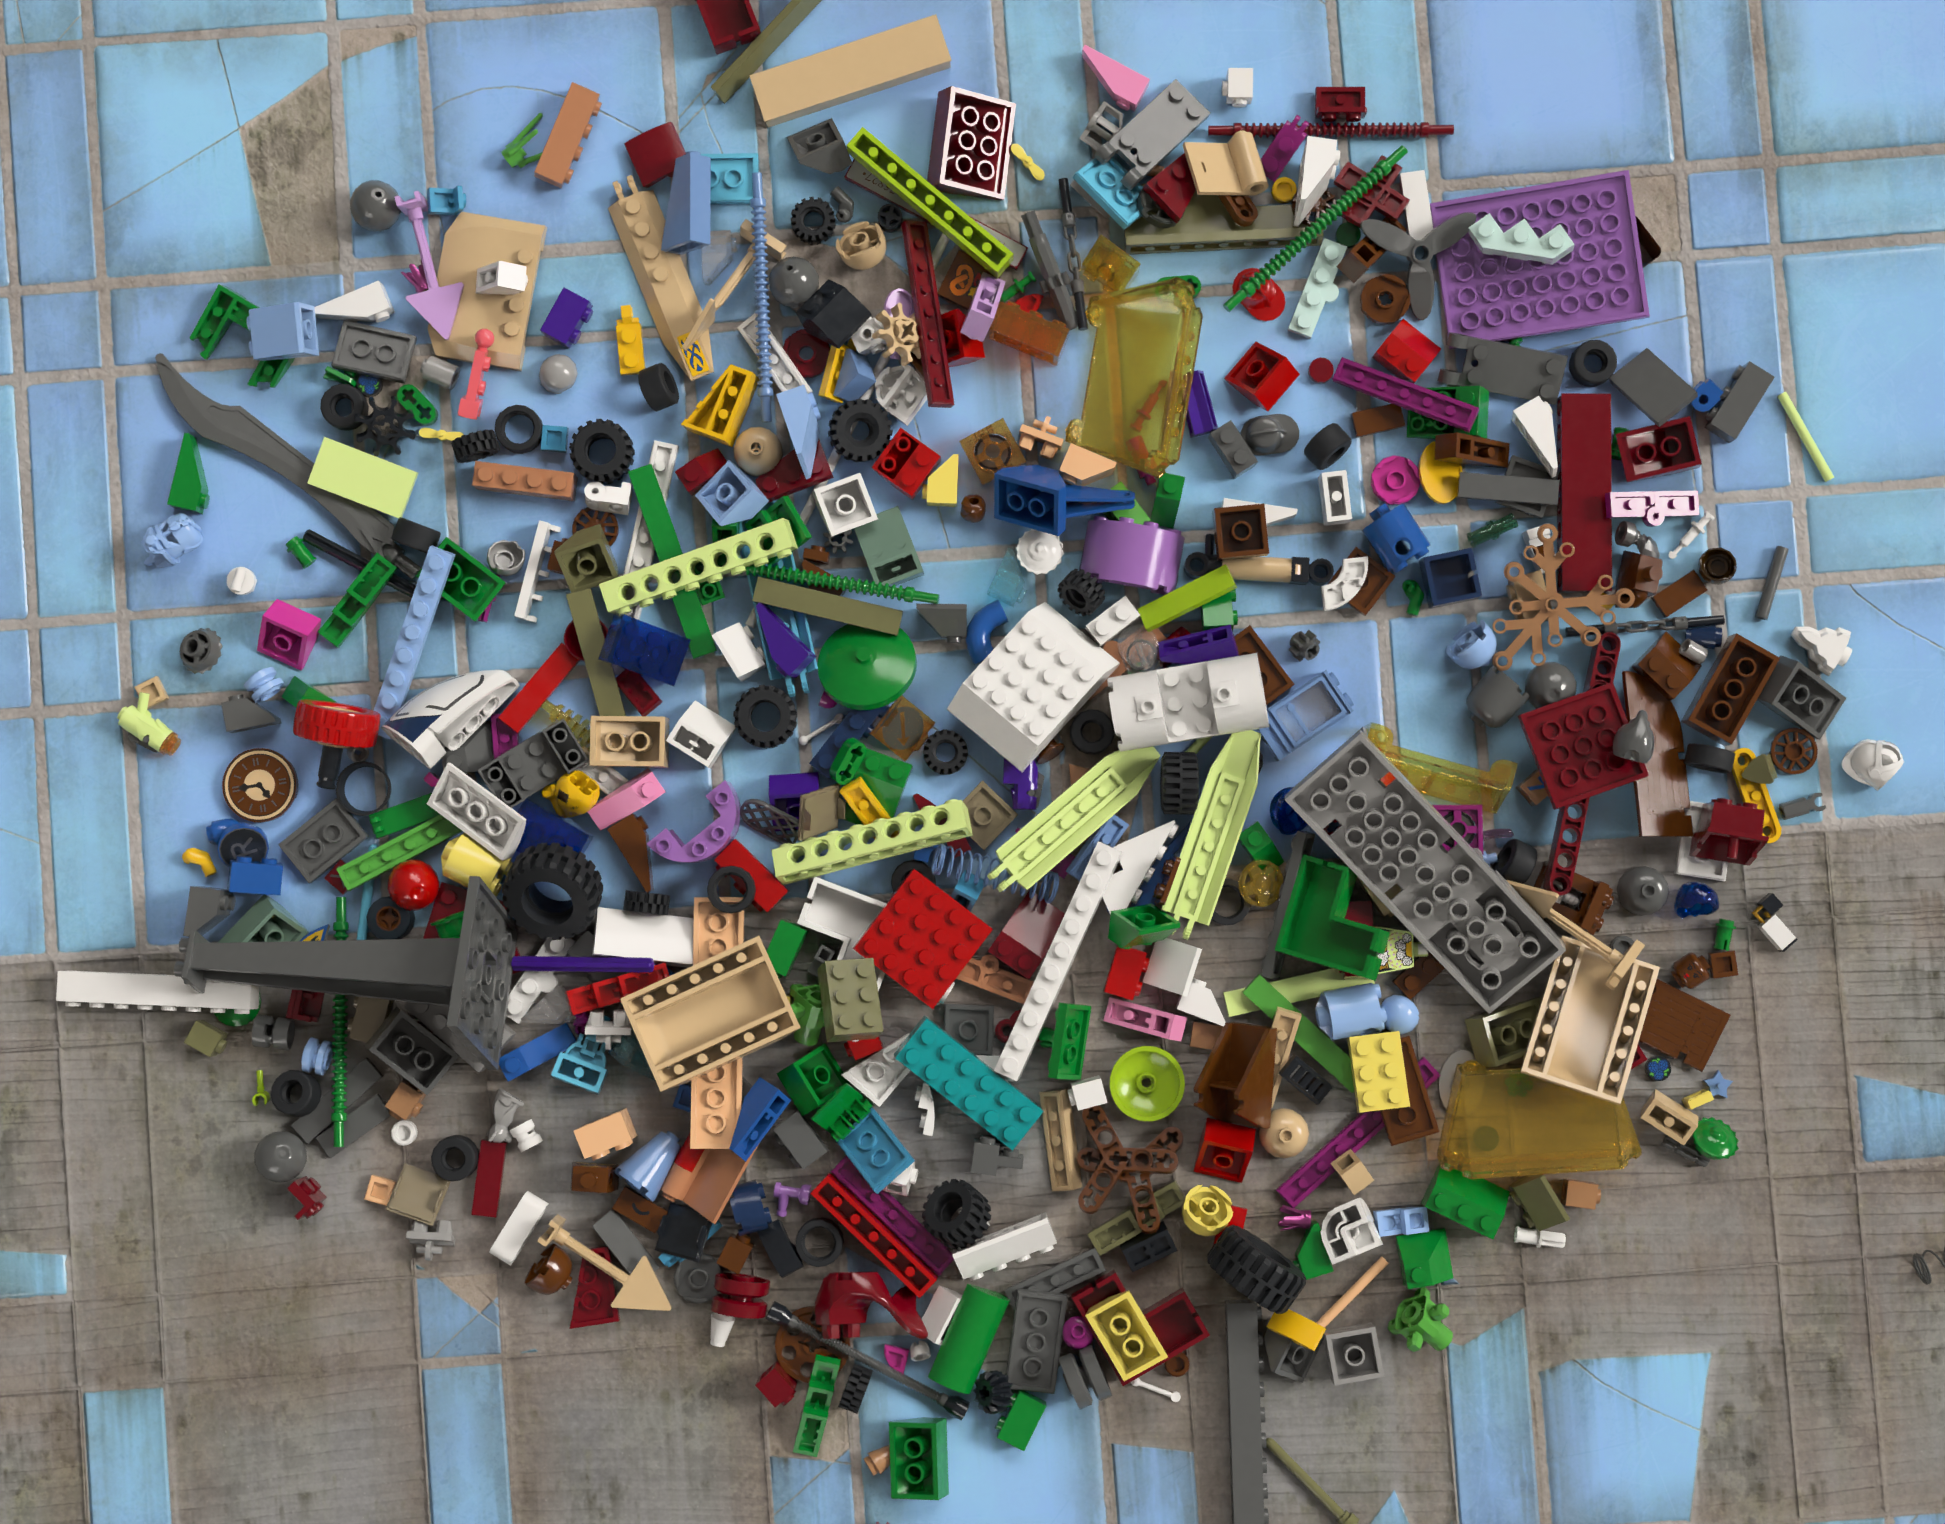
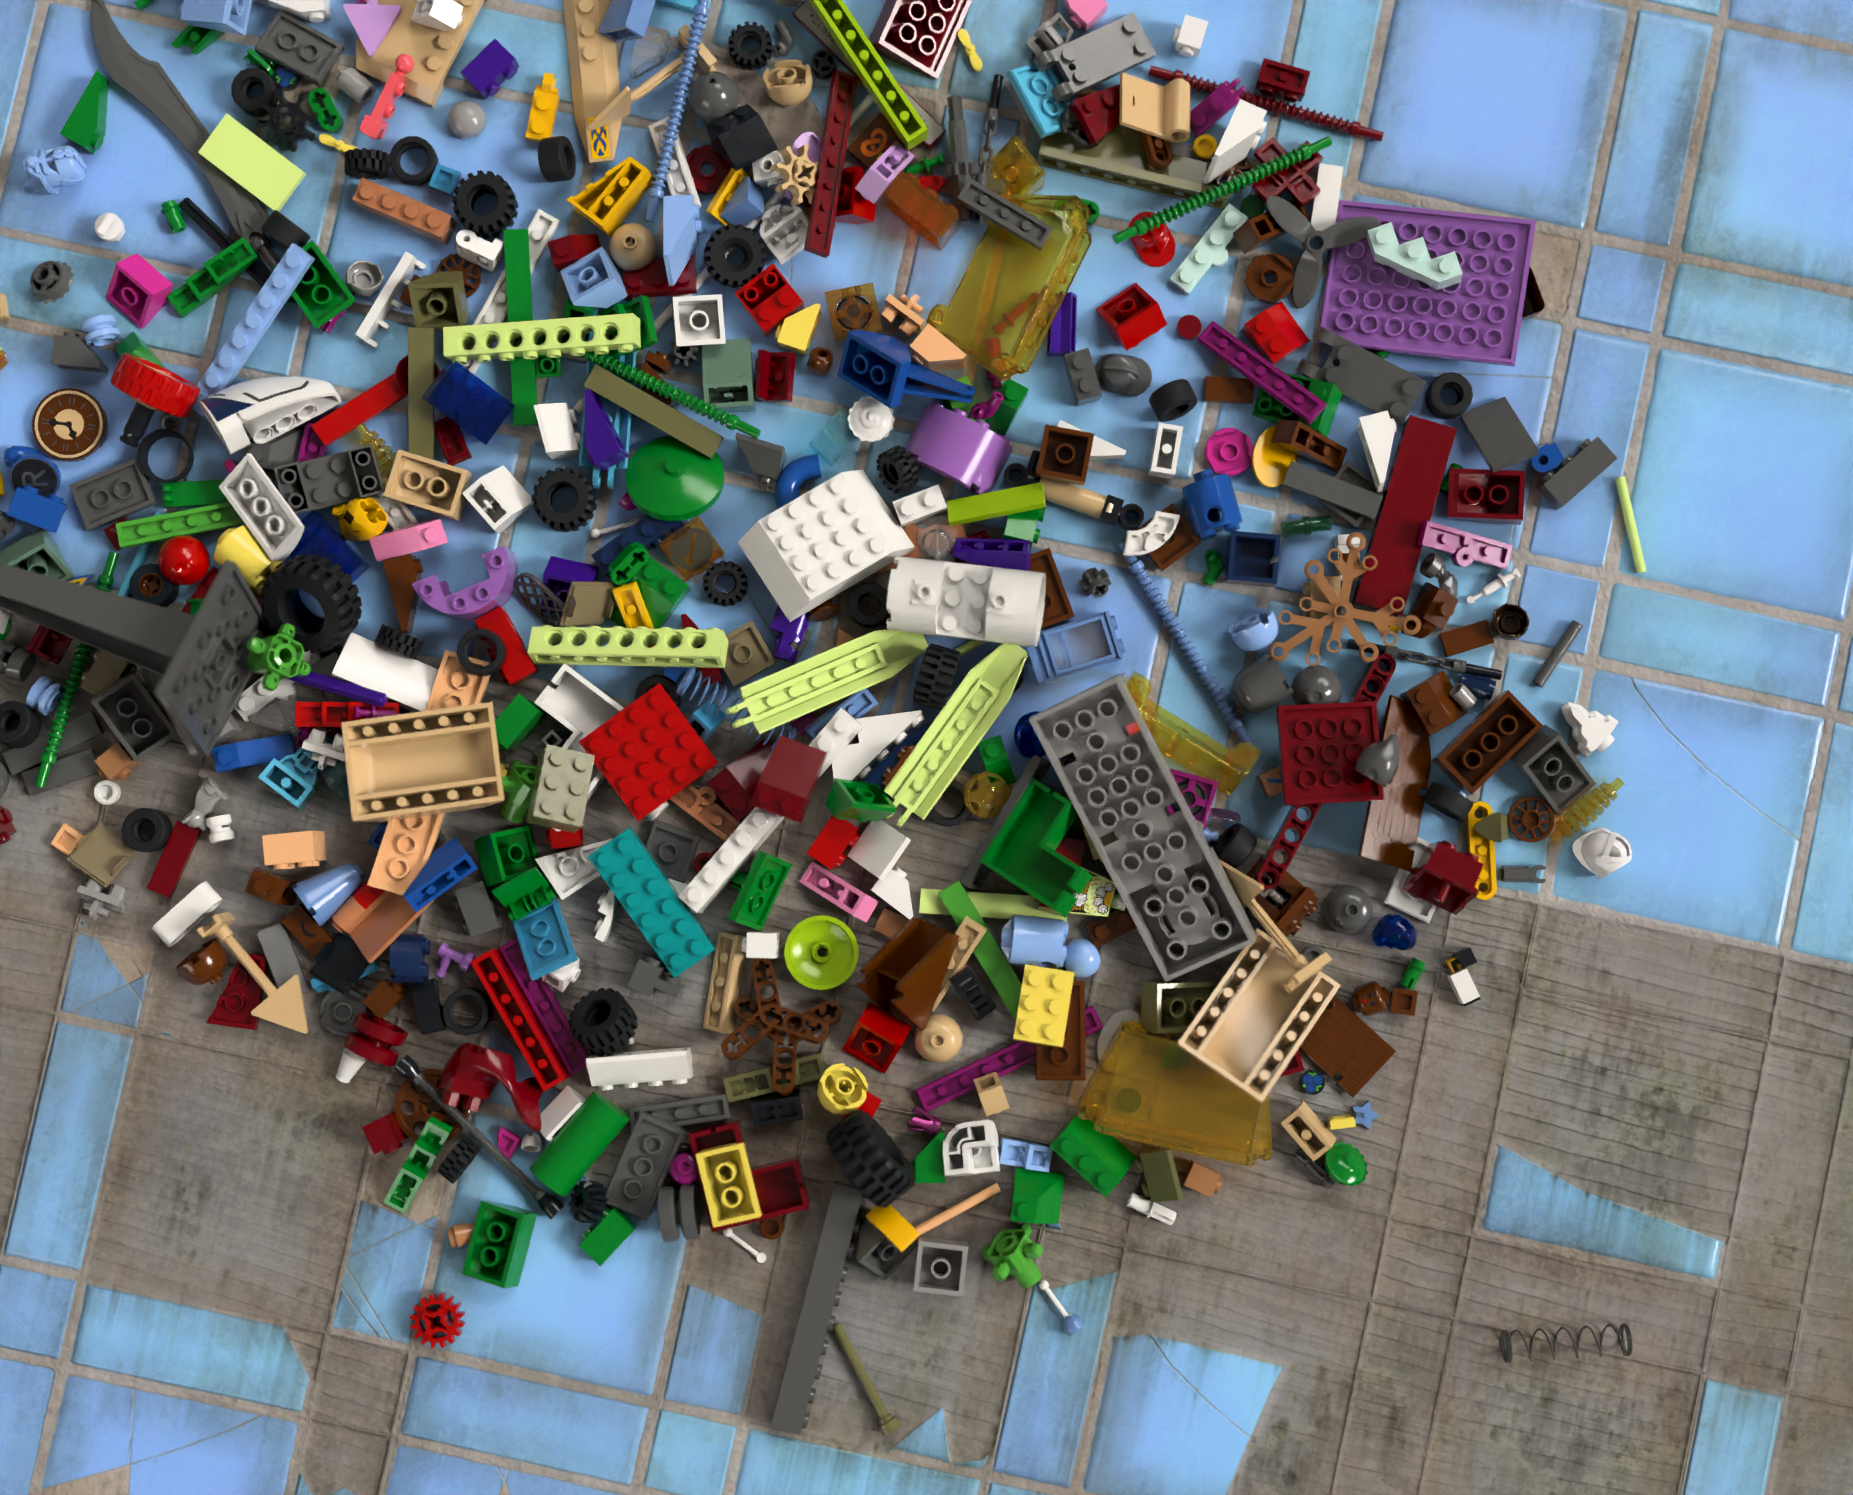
camera: 10 degrees right, 0 degrees up
none -> bright green piece [246,623,311,691]
none -> magenta piece [353,705,399,719]
none -> dark red slope [750,735,827,823]
none -> dark red bracket [754,350,796,403]
none -> dark grey plate [956,177,1053,251]
none -> magenta arm [970,391,1004,420]
none -> hinge [1039,1280,1084,1336]
none -> medium blue hose [1117,540,1256,751]
none -> clear yellow piece [1548,777,1624,843]

